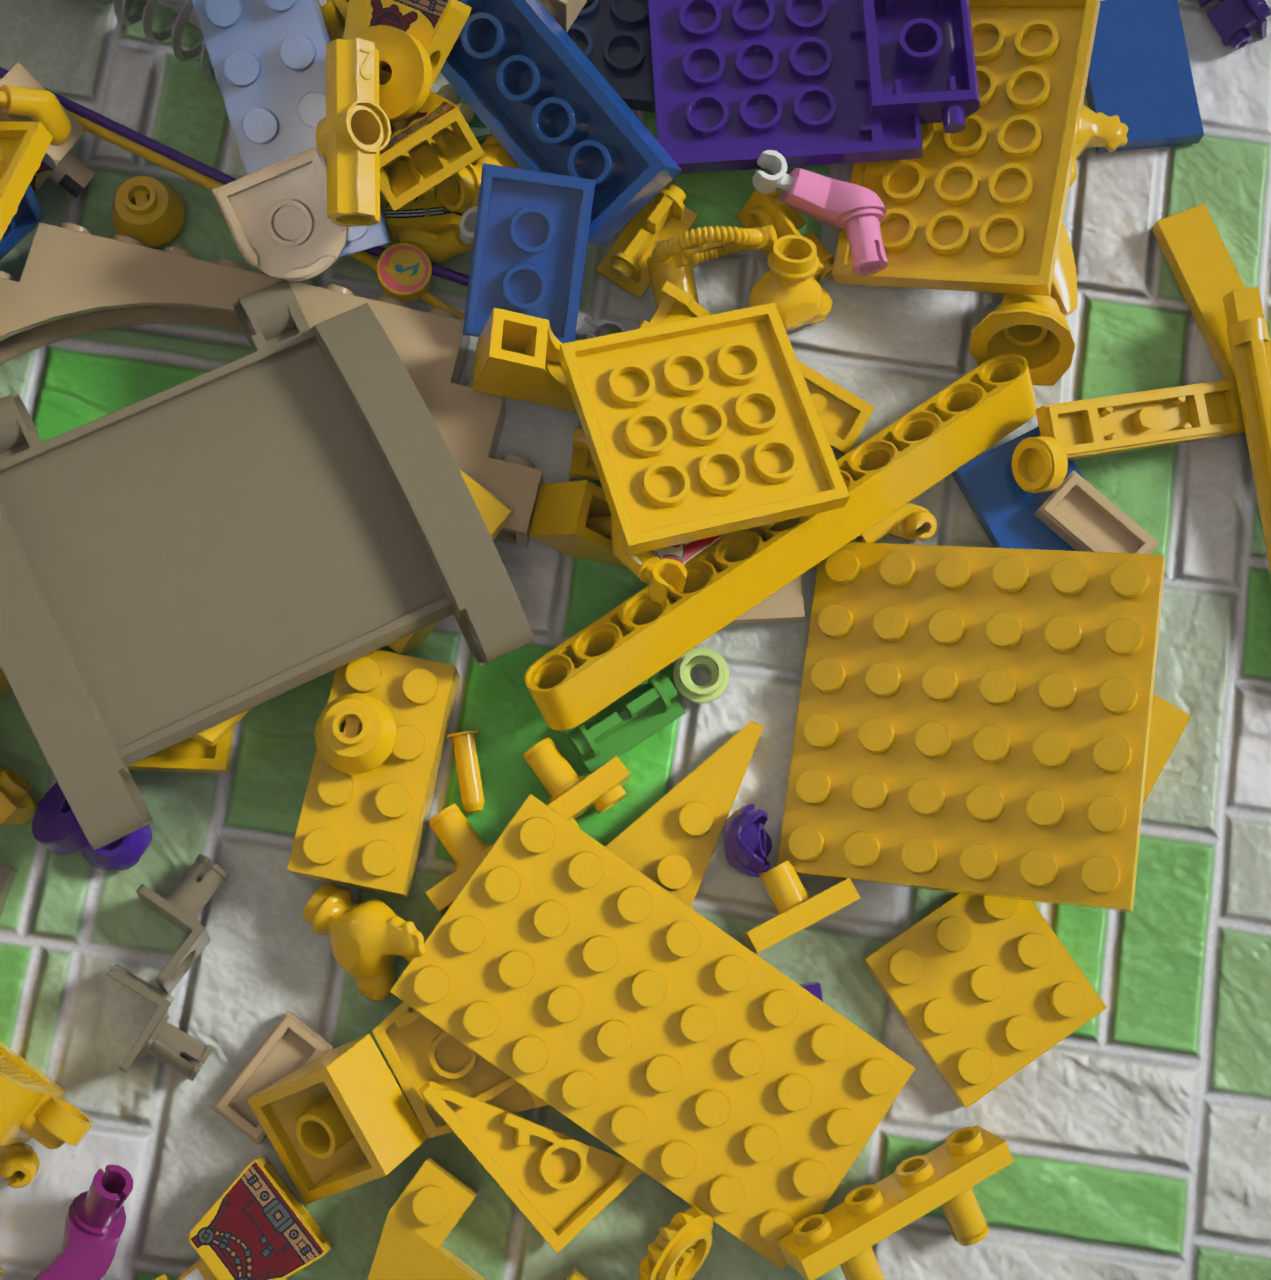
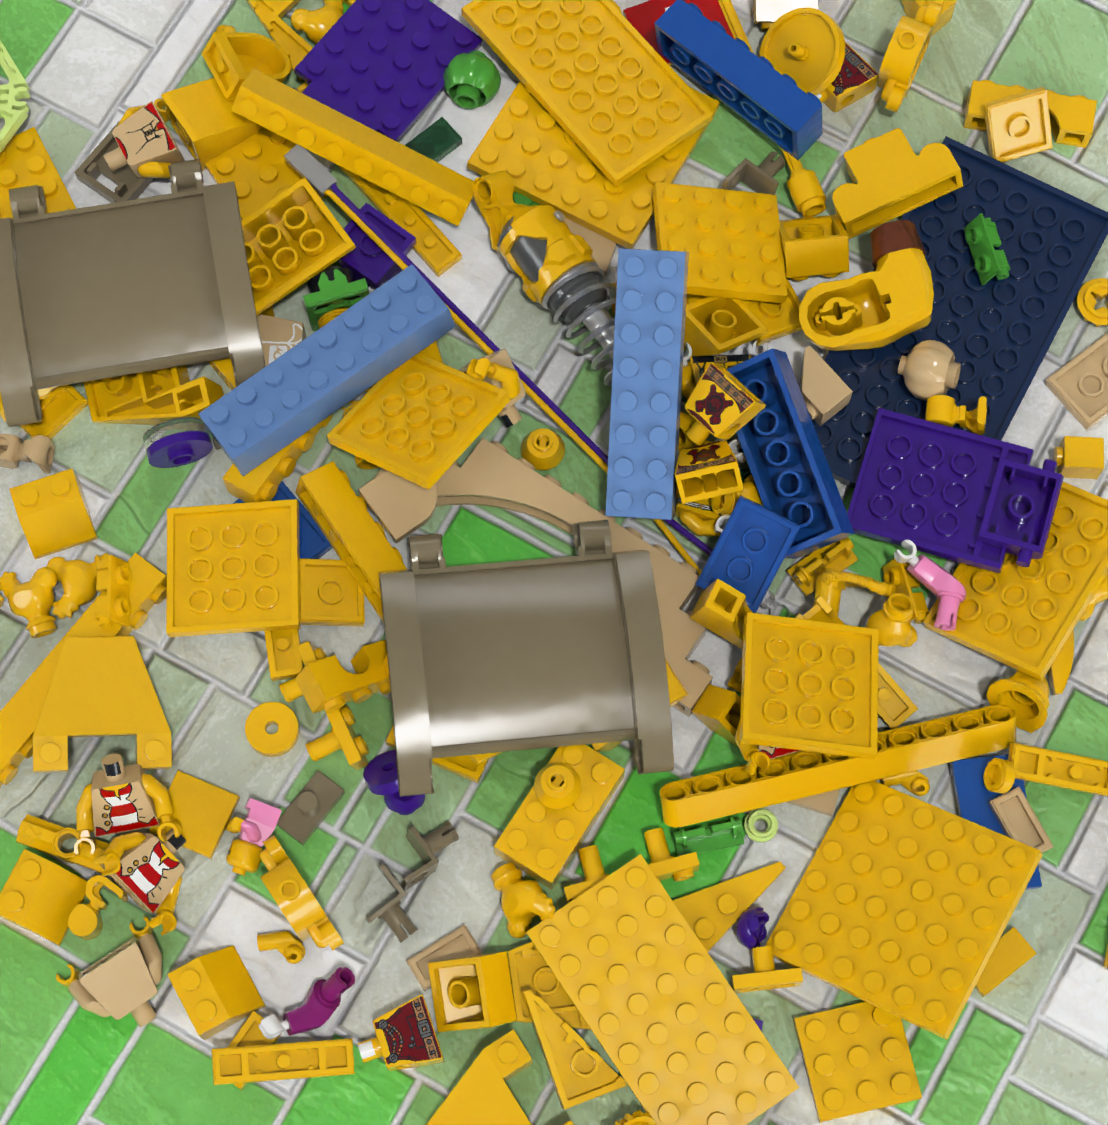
camera: 30 degrees right, 5 degrees down
tan tile [212,146,349,281] -> none
yellow piece [315,38,391,227] -> none
yellow piece [352,25,433,123] -> none
yellow tile [377,243,432,302] -> none
yellow piece [446,730,485,813] -> none

